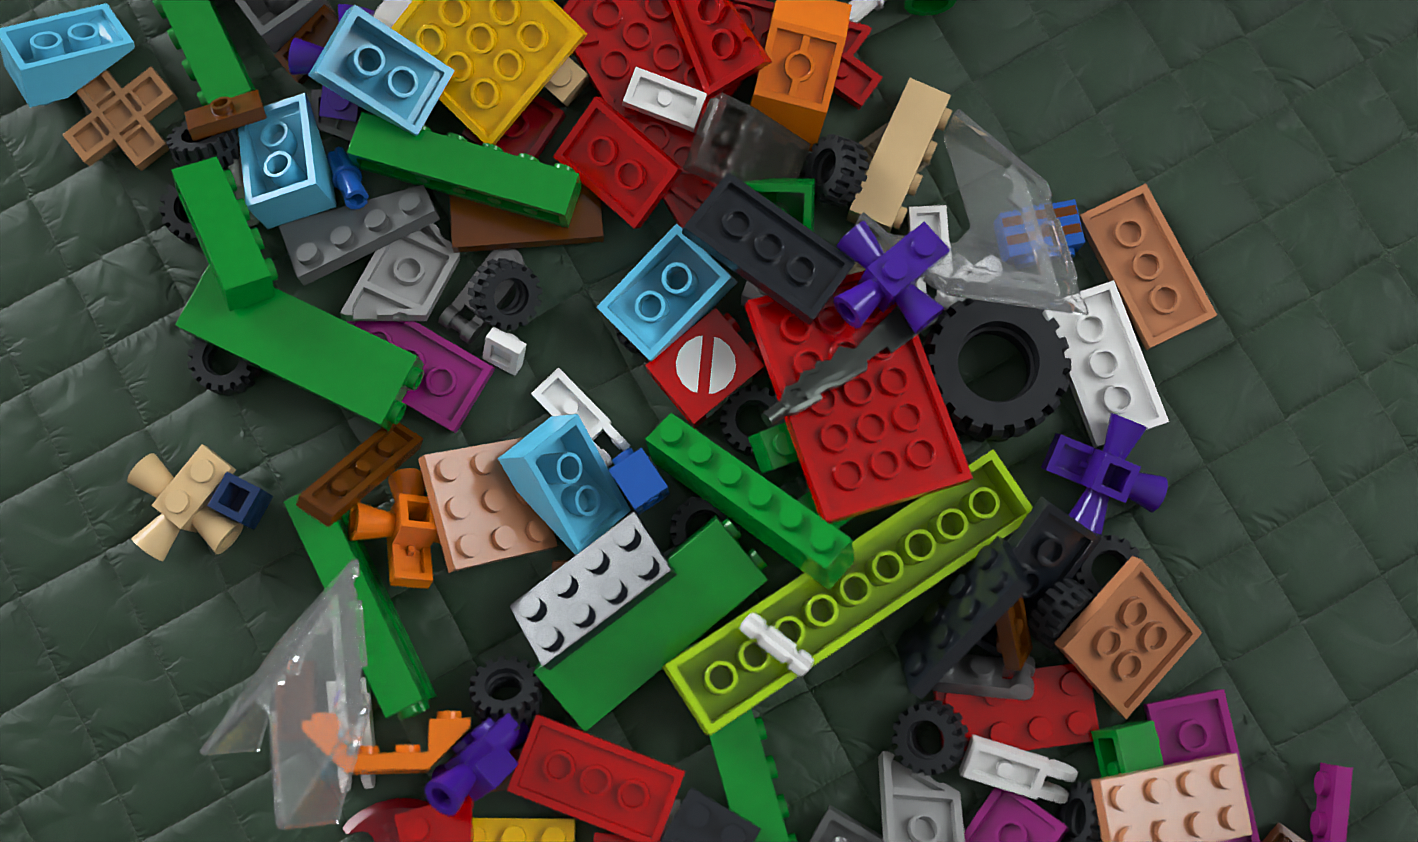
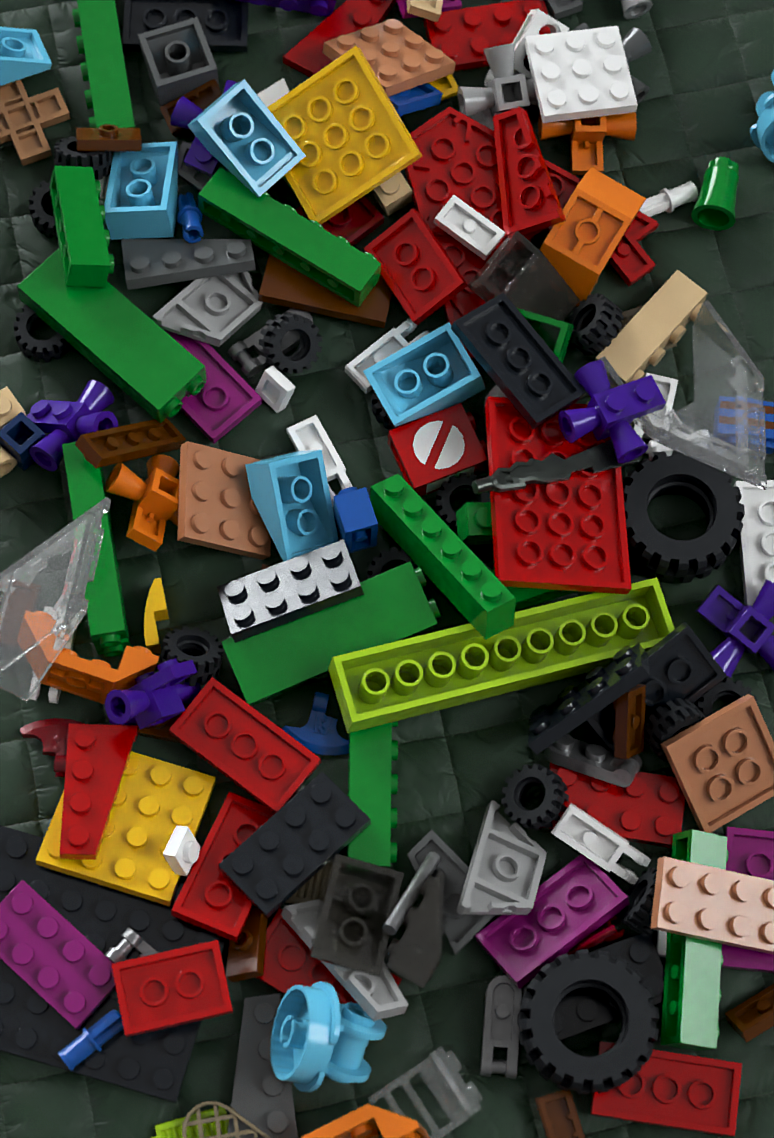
camera: 10 degrees right, 10 degrees down
white axle [740,613,814,676] -> none
none -> dark purple brick [26,380,118,471]
none -> yellow slope [144,577,169,655]
none -> blue piece [282,692,349,756]
none -> white hinge [345,318,429,394]

